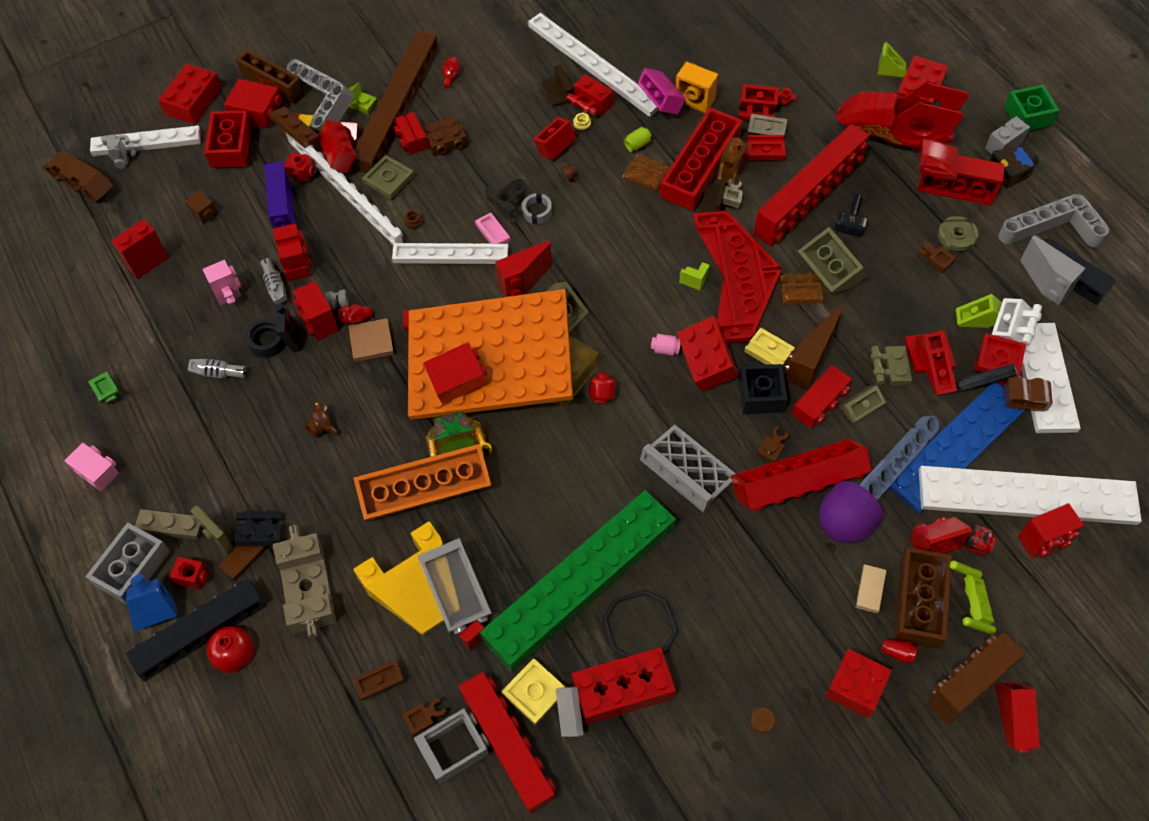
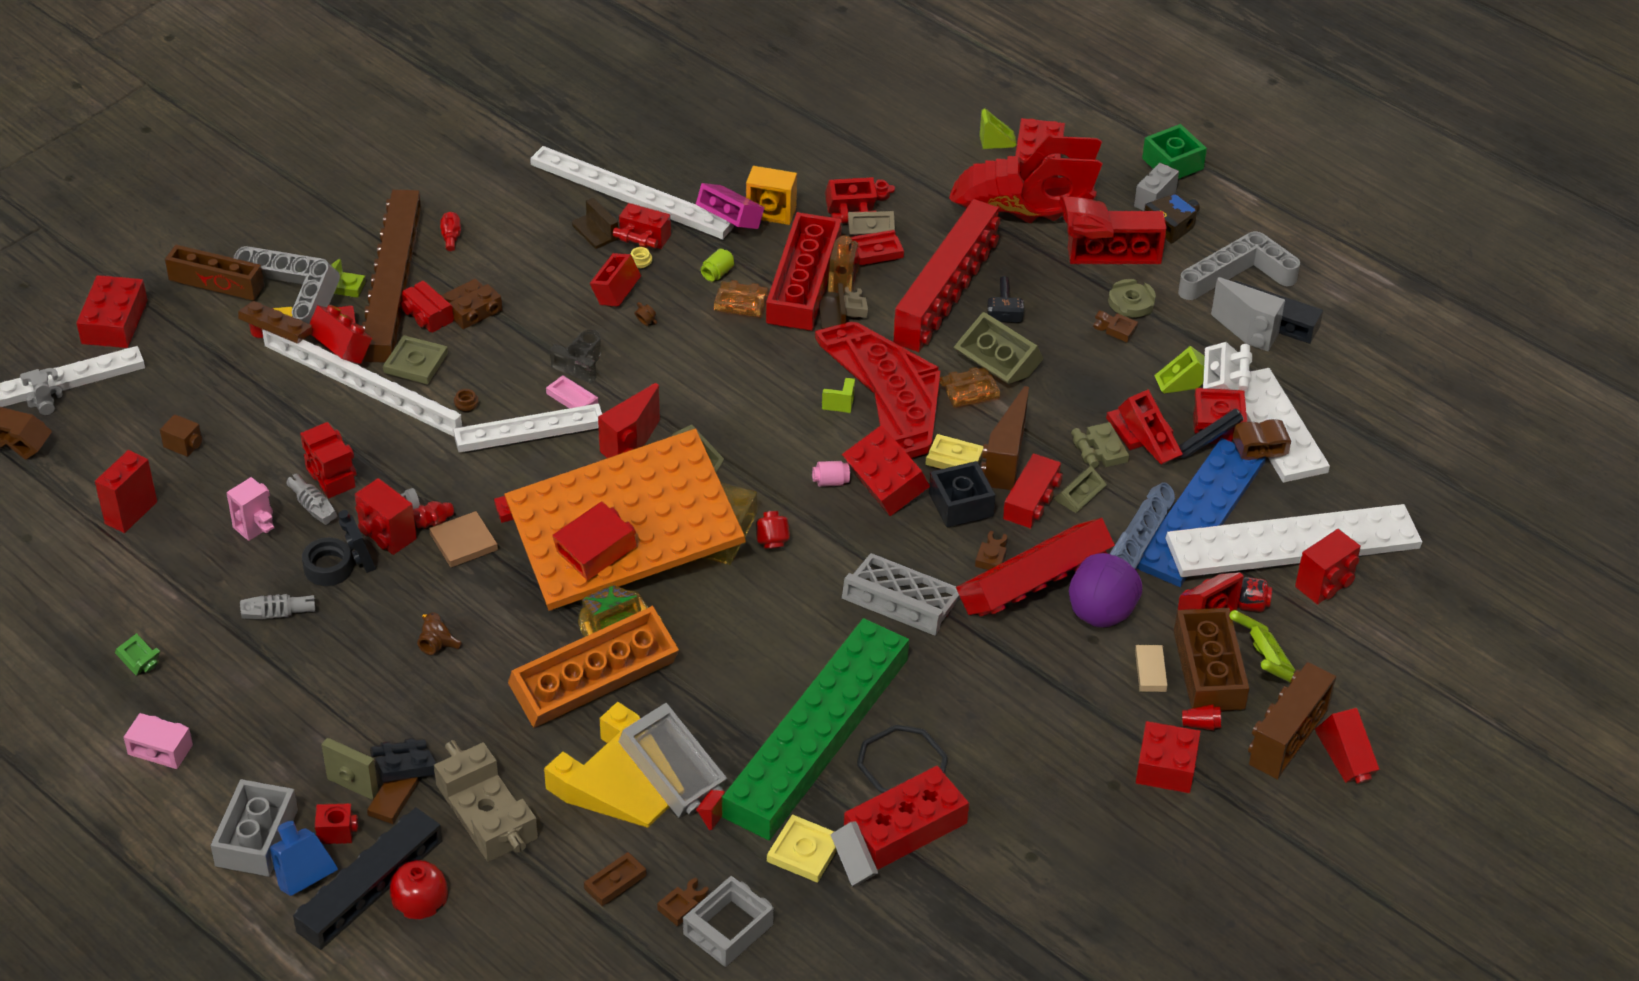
camera: 20 degrees left, 15 degrees down
dark tan plate [135,509,202,540] -> none
red brick [204,110,252,168] -> none
red brick [224,79,282,129] -> none
dark purple window [264,161,295,229] -> none
red brick [284,152,317,182] -> none
red brick [459,672,556,815] -> none
light grey piece [522,193,552,224] -> none
clear orange tile [750,707,775,733] -> none

